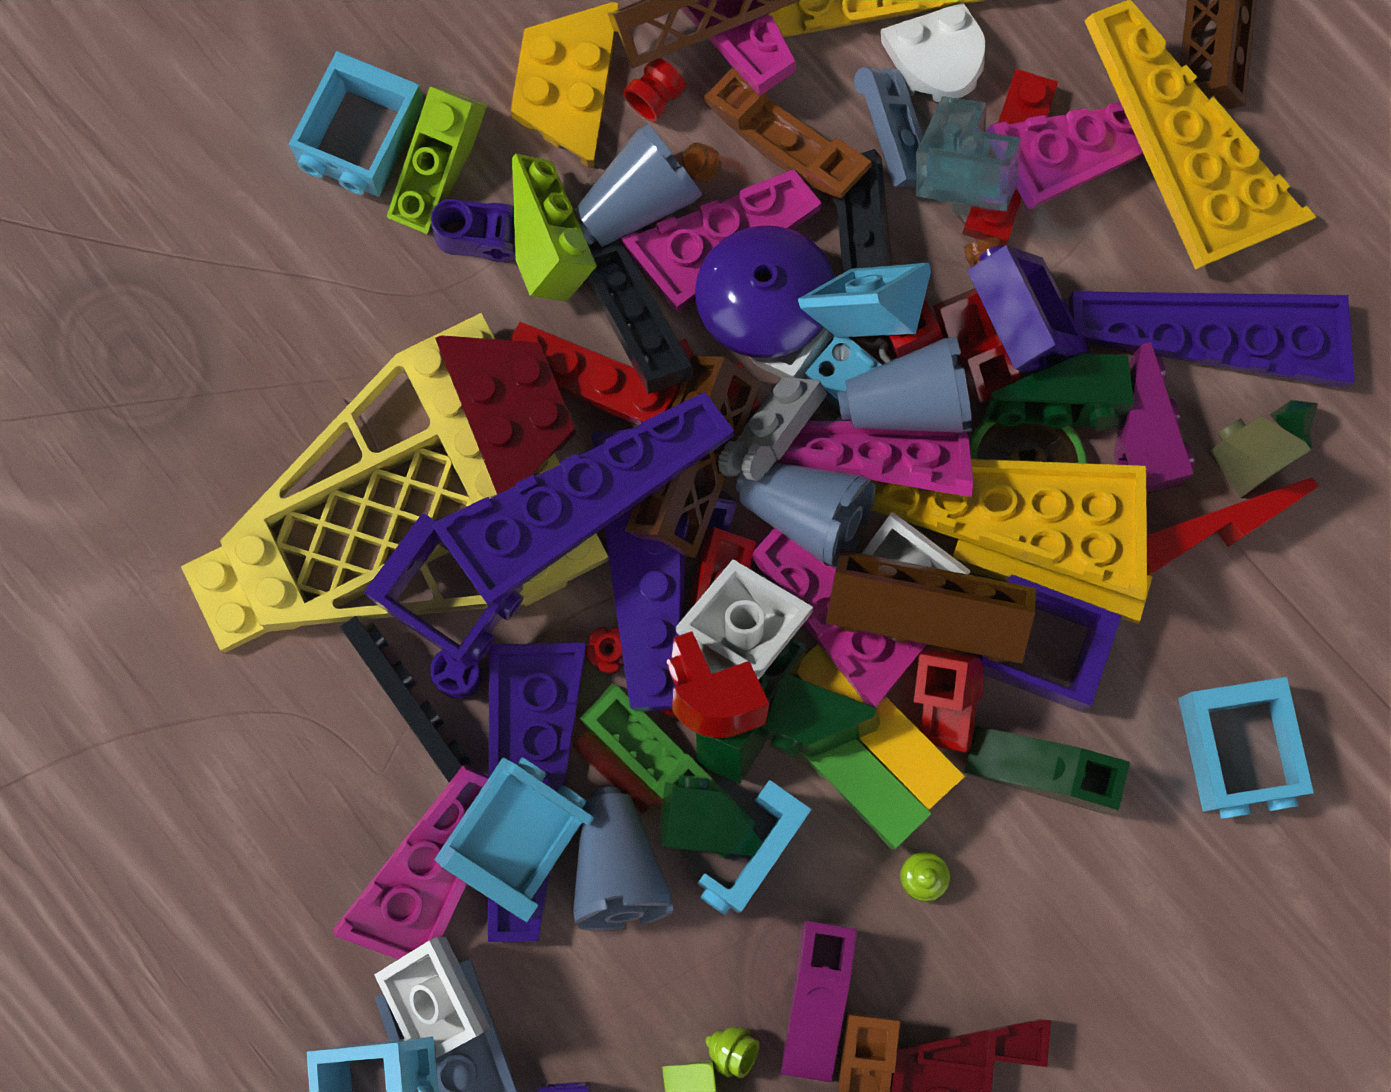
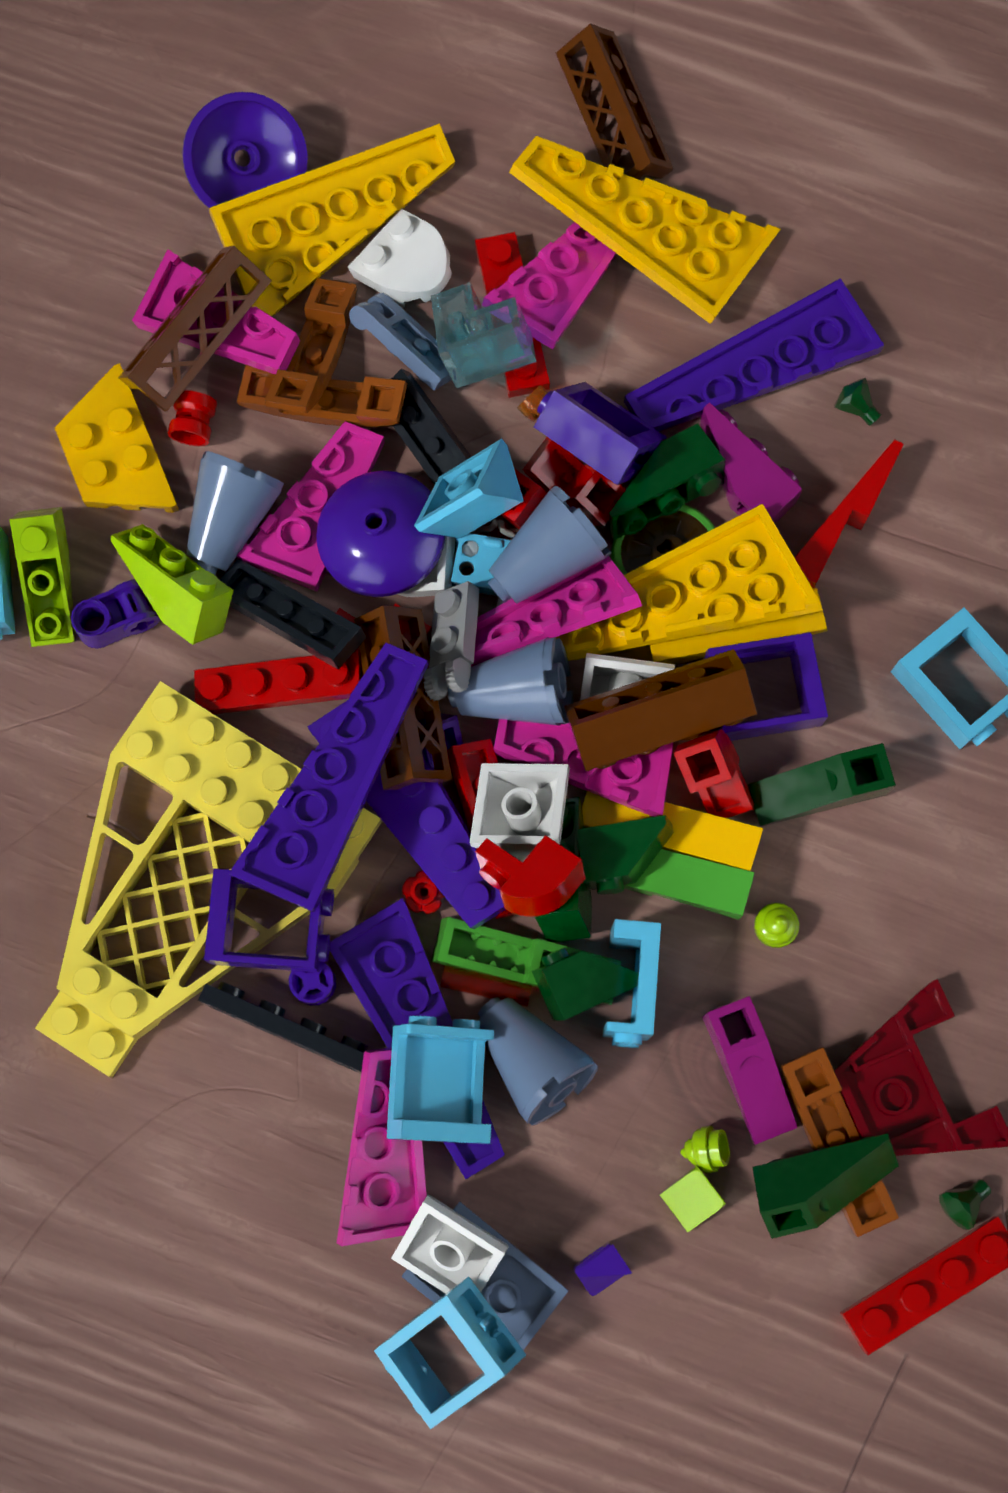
camera: 25 degrees left, 0 degrees up
dark red wing [435,335,576,495] -> none
clear orange hinge [682,142,722,181] -> none
olive slope [1209,416,1311,498] -> none
none -> dark orange slope [265,278,357,414]

